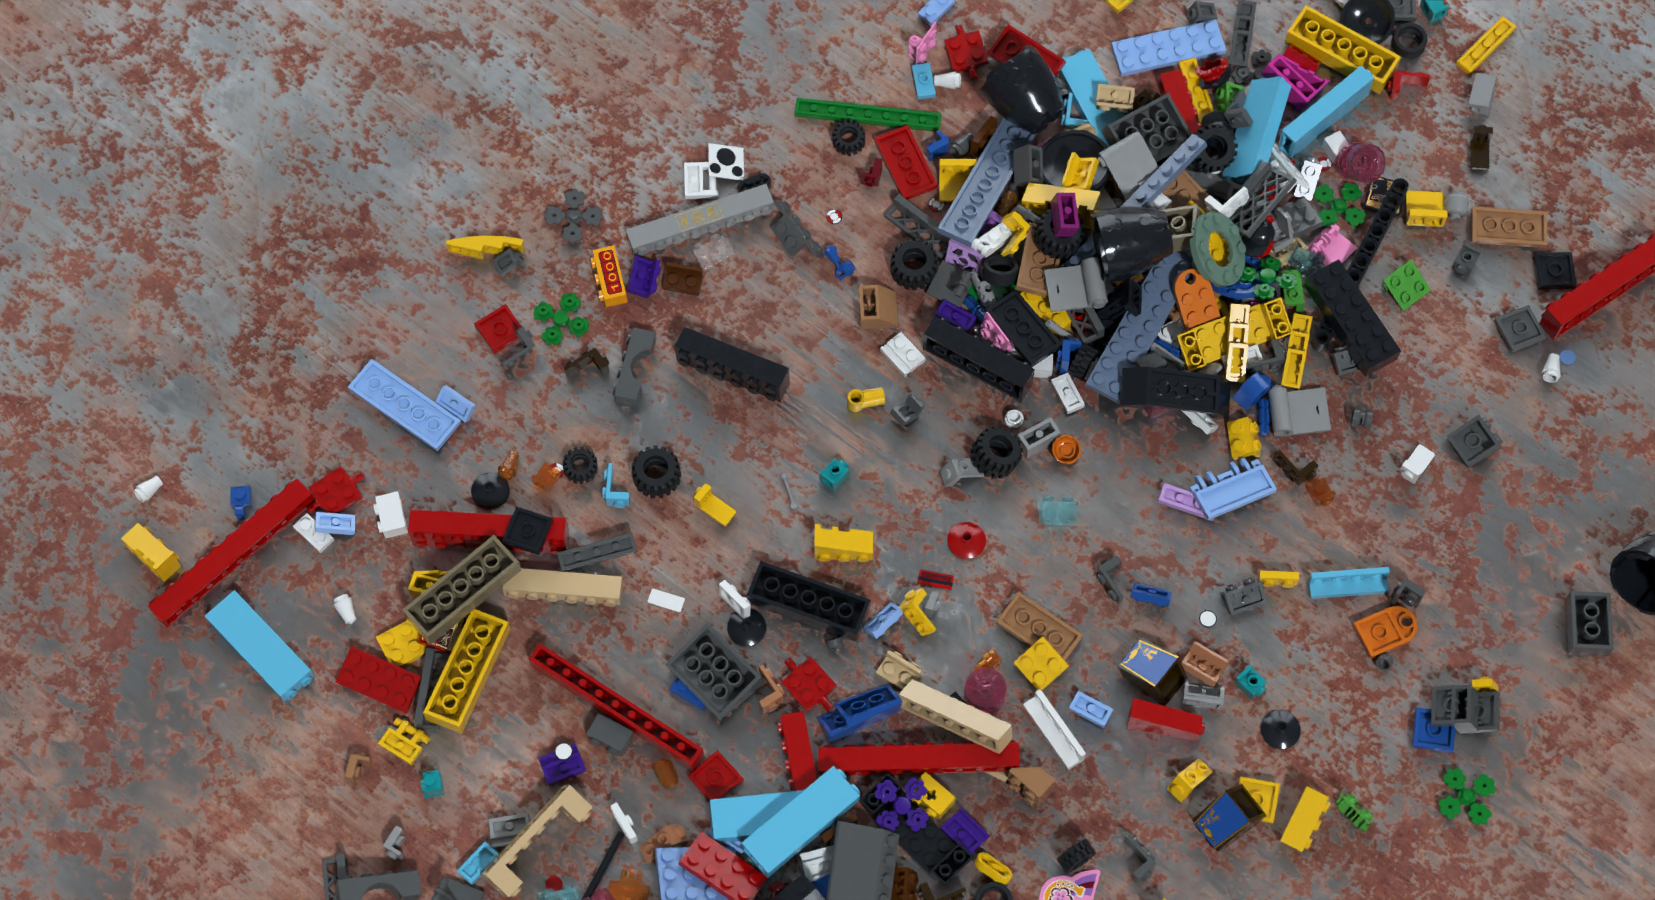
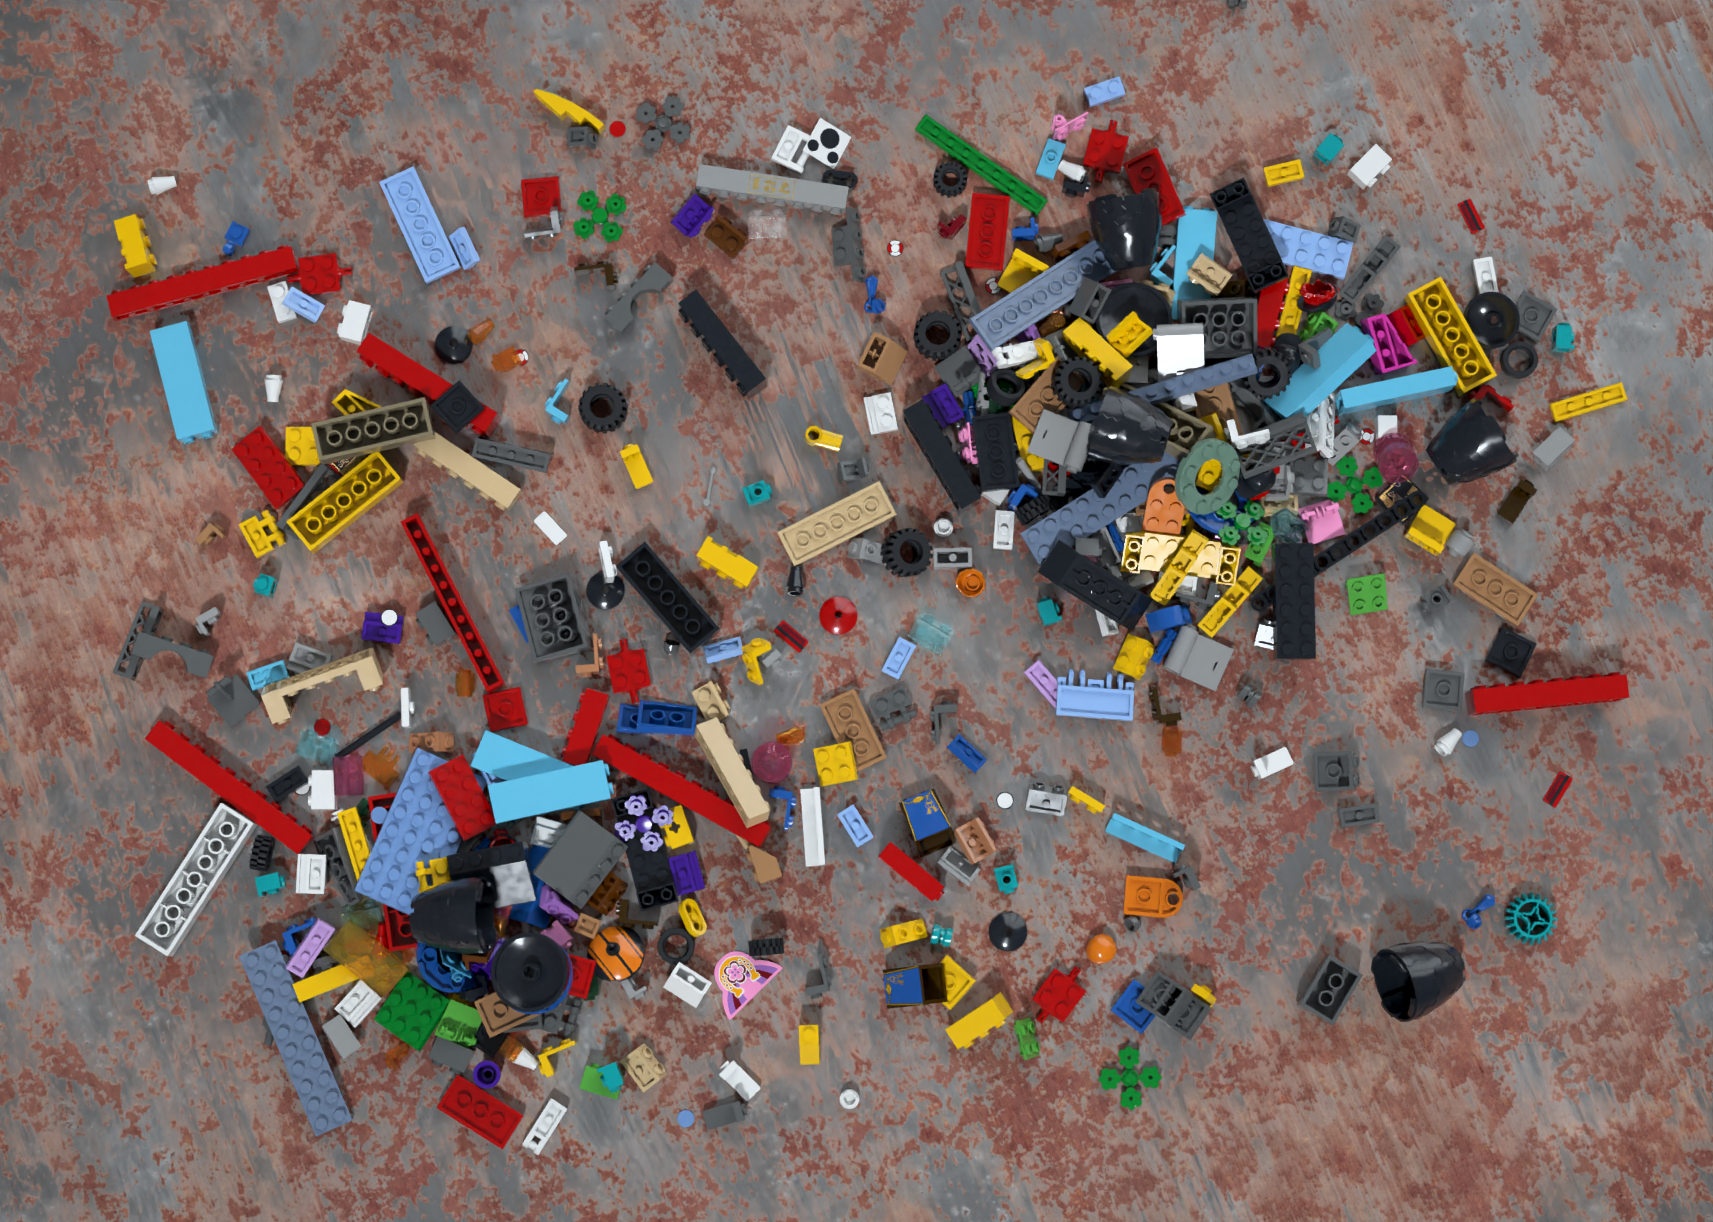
camera: 25 degrees right, 15 degrees up
black tyre [563,447,598,484] -> none
light orange brick [590,245,628,307] -> none
magenta brick [1050,193,1079,237] -> none
none -> red sticker [609,121,626,137]
none -> blue bracket [769,786,796,831]
none -> tan plate [777,481,897,566]
none -> black cone [786,566,805,596]
none -> dark grey plate [869,686,917,731]
none -> light blue plate [881,637,916,680]
none -> teal wheel [930,924,953,947]
none -> red plate [1031,966,1086,1024]
none -> teal brick [1036,596,1063,627]
none -> black bracket [1062,175,1091,198]
none -> orange hair [1085,934,1117,965]
none -> black slope [1209,177,1289,294]
none -> dark grey plate [1338,803,1380,828]
none -> black piece [1425,398,1519,485]

